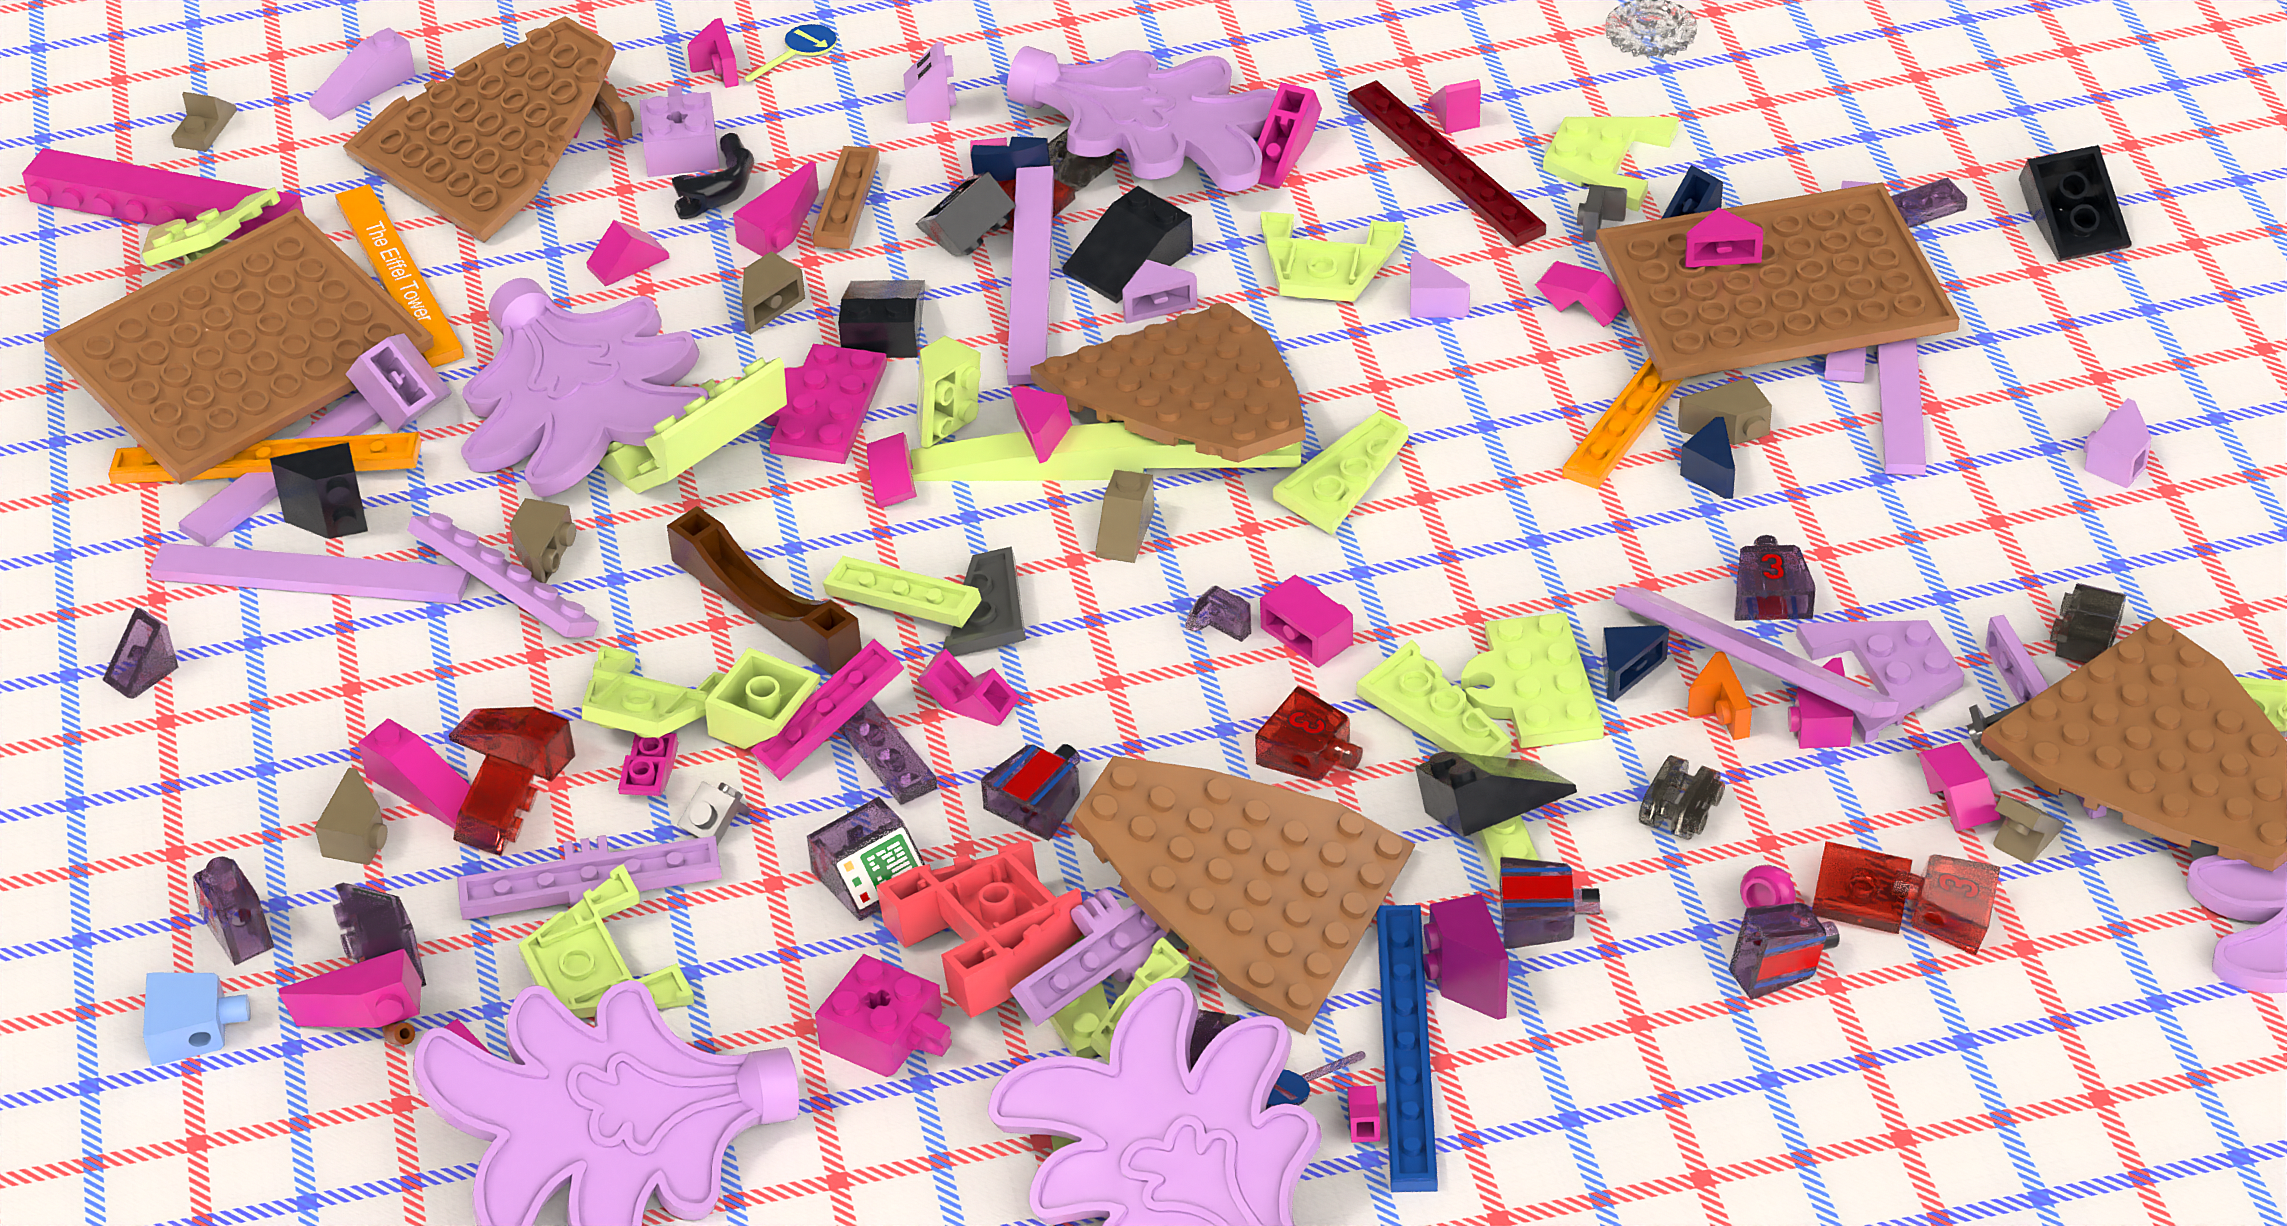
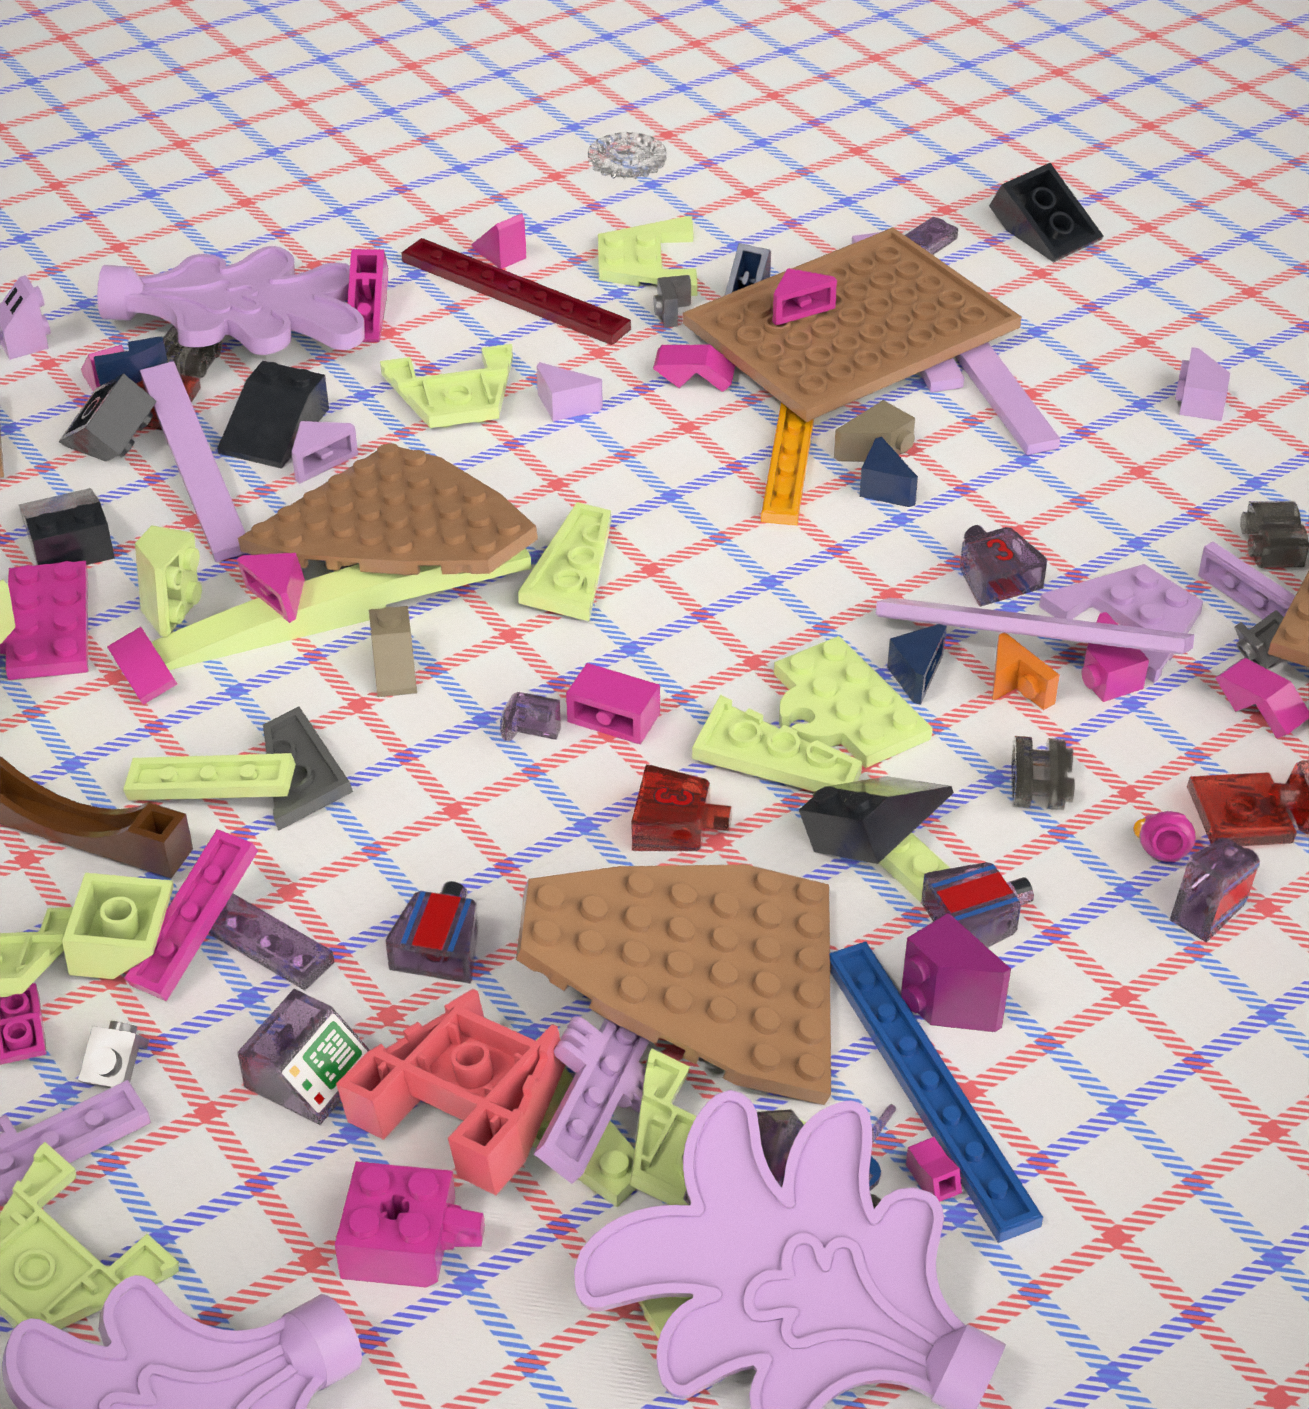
camera: 25 degrees left, 0 degrees up
dark pink slope [917,649,1020,726] -> none

